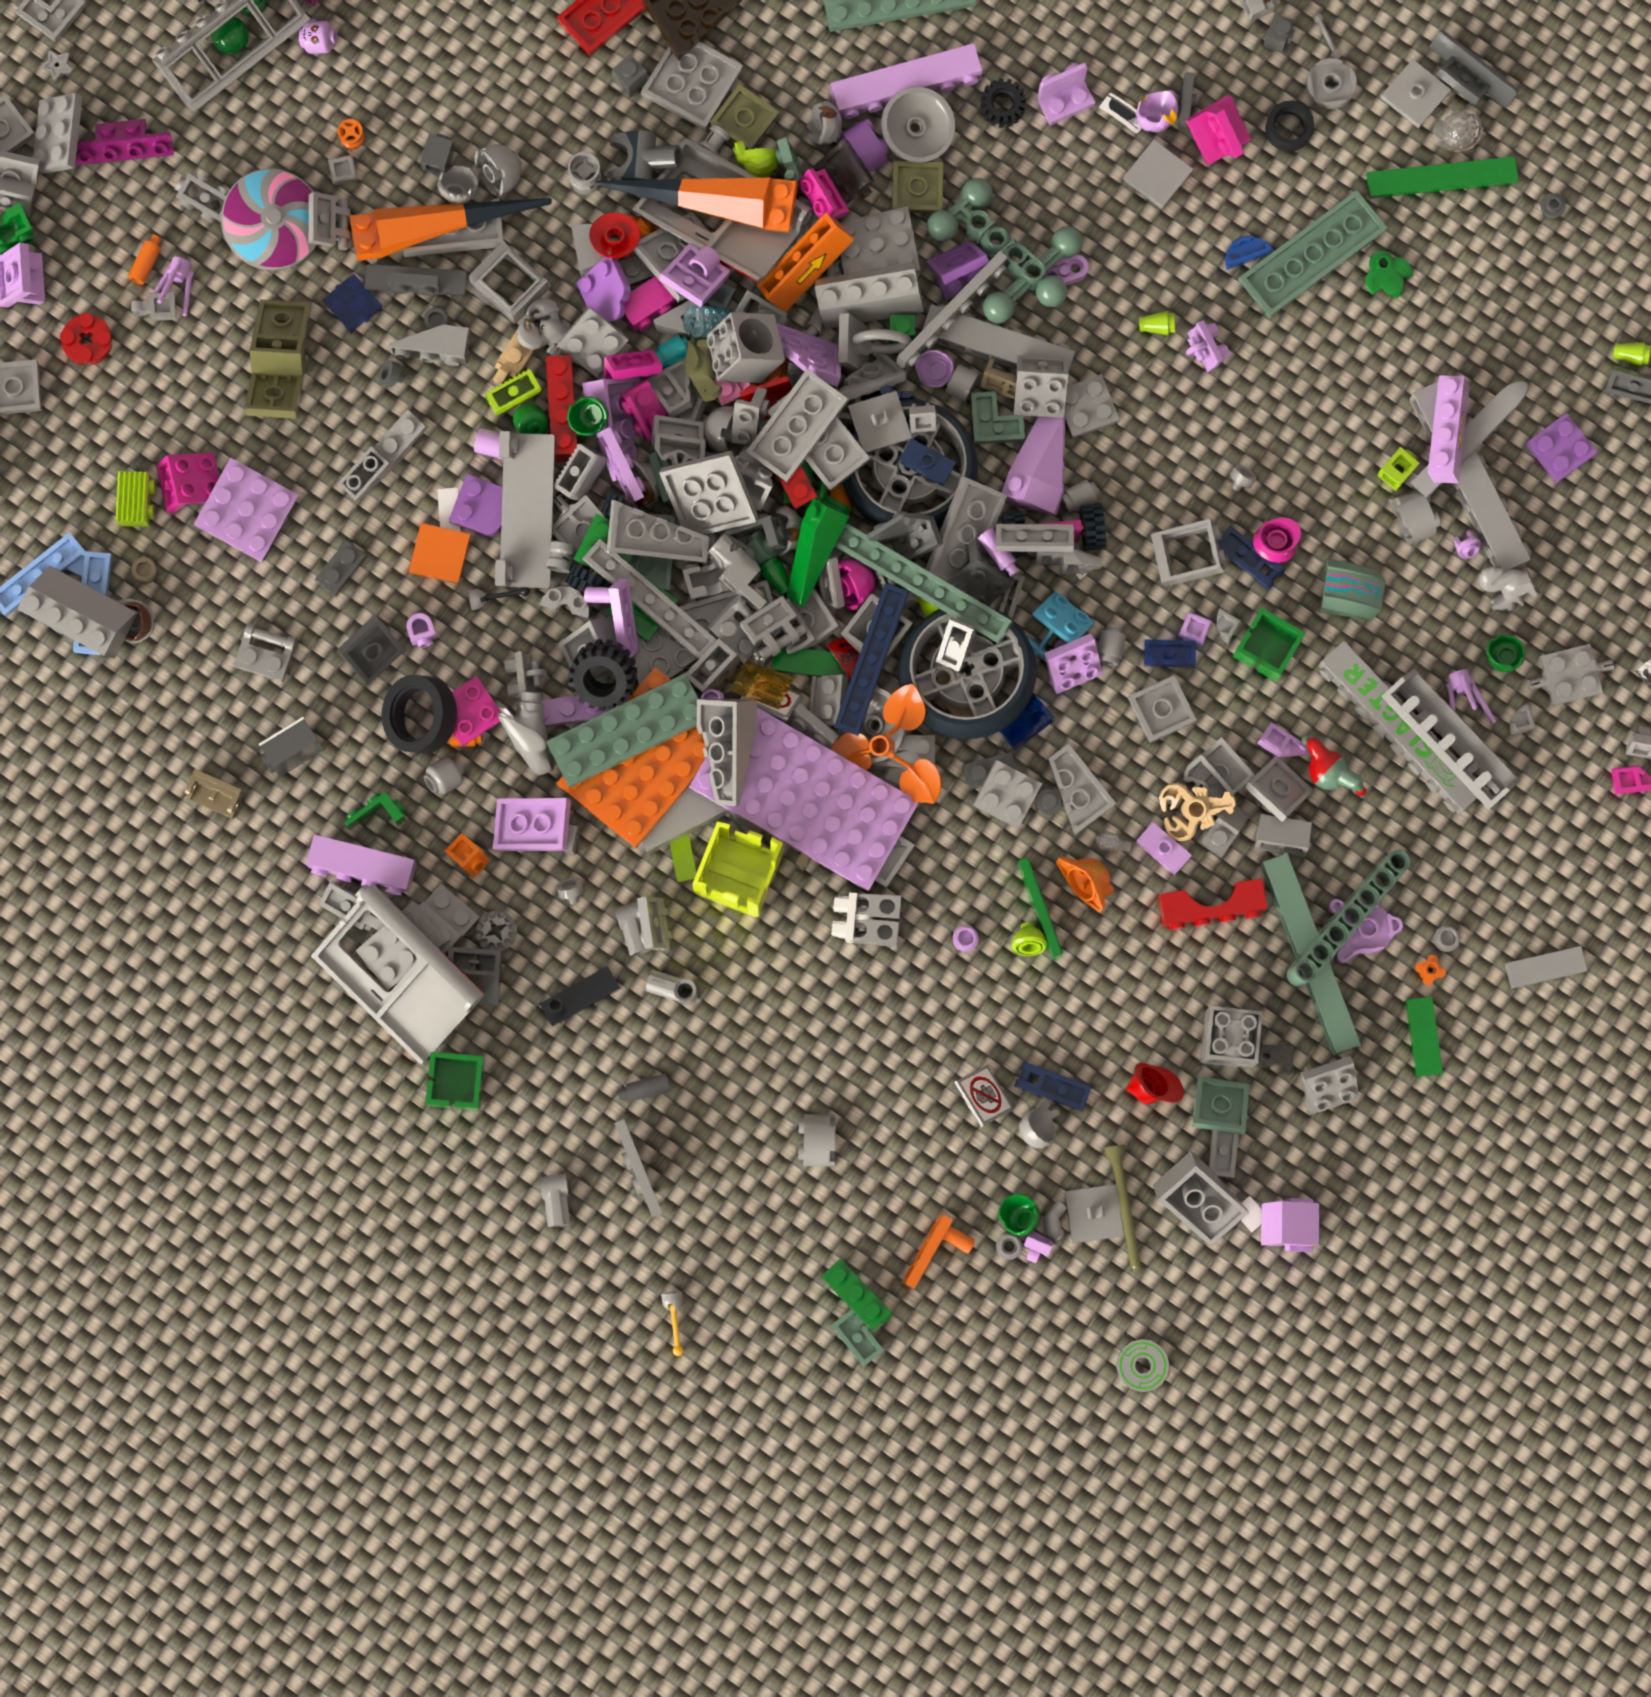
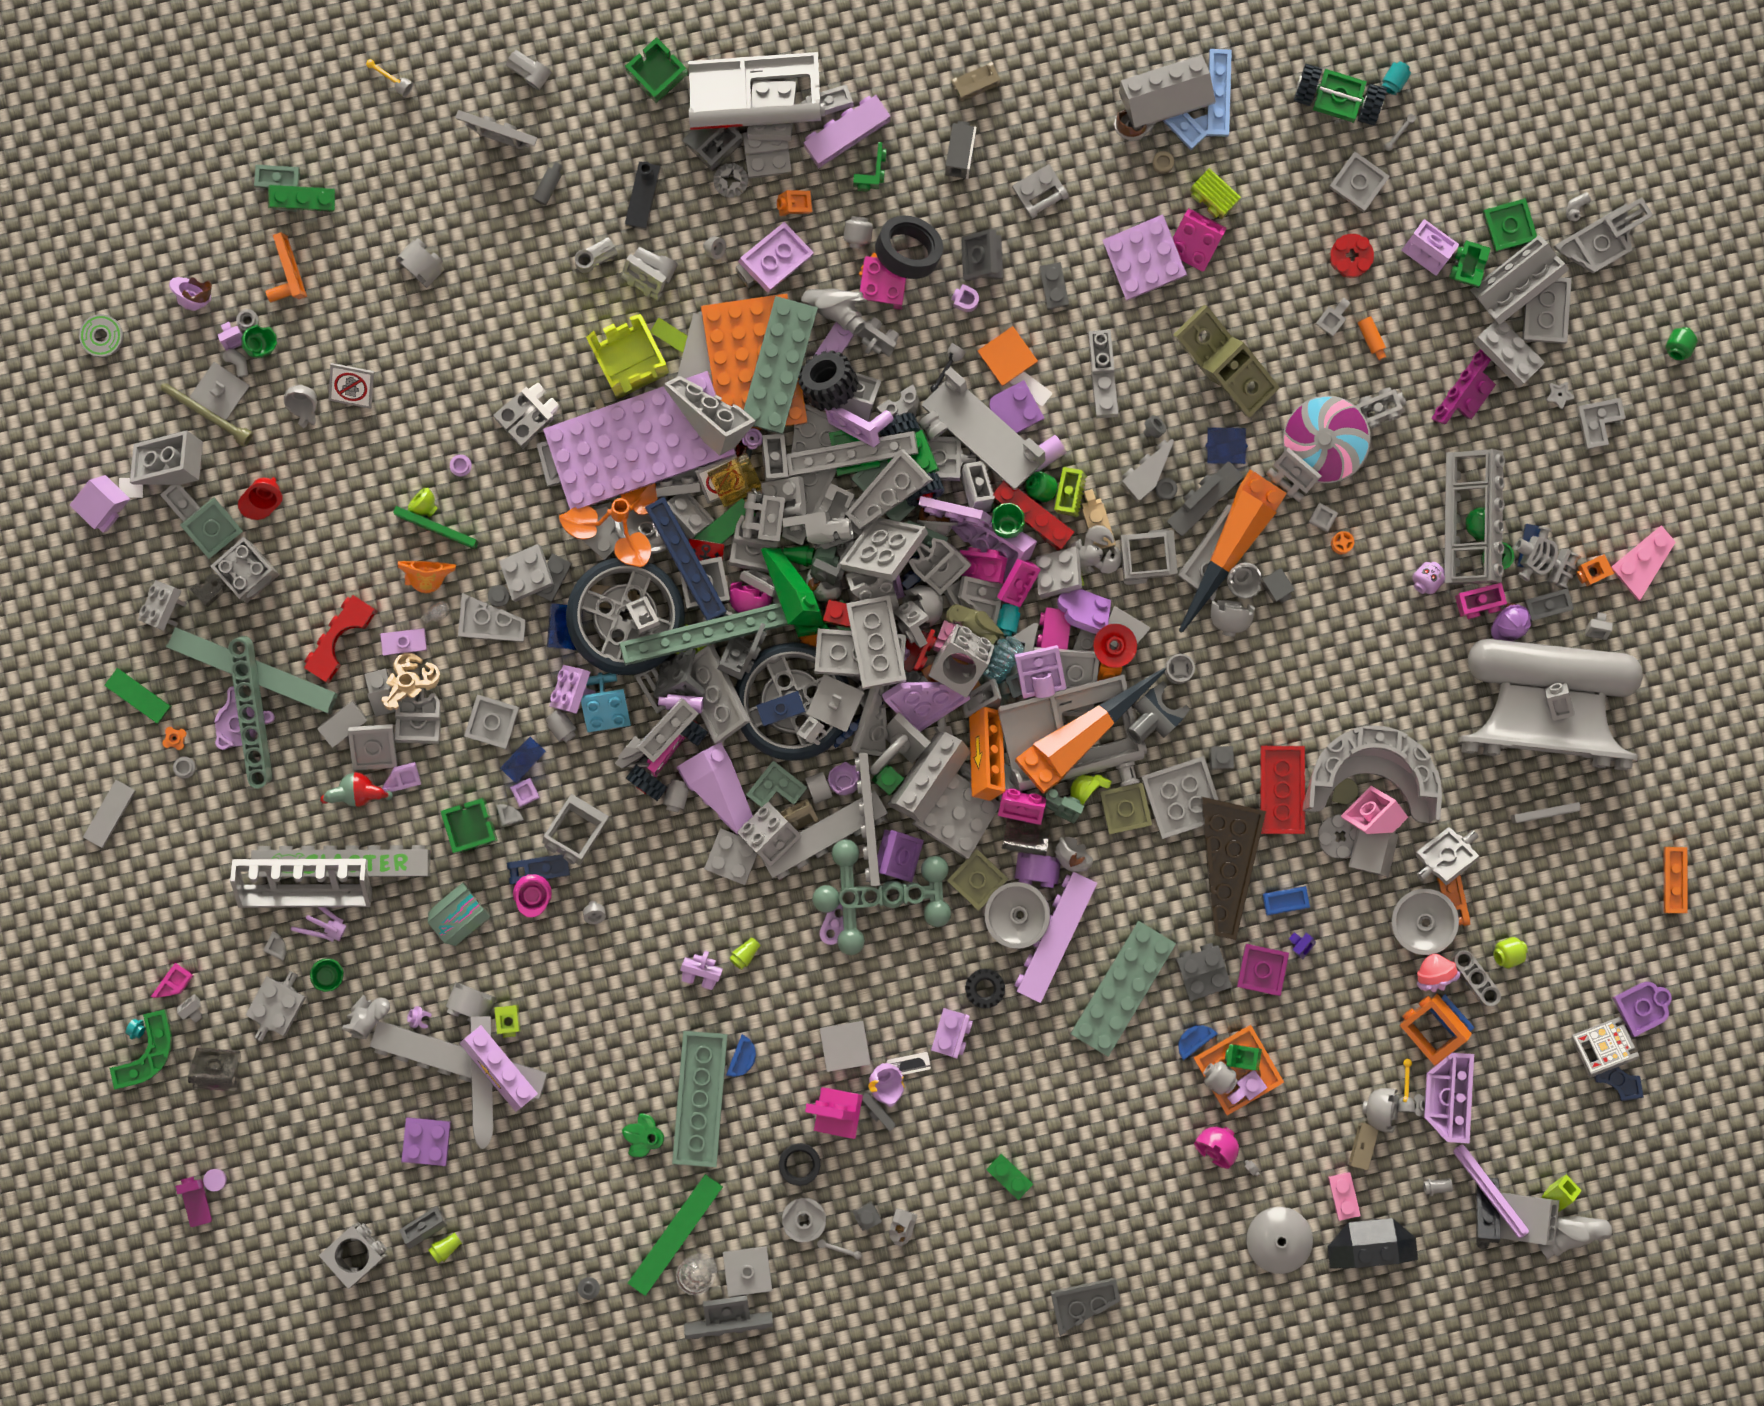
camera: 135 degrees right, 5 degrees up
lavender plant [153,257,194,316] -> none
dark blue plate [1014,1062,1092,1112] -> none
none -> lavender piece [169,277,212,311]

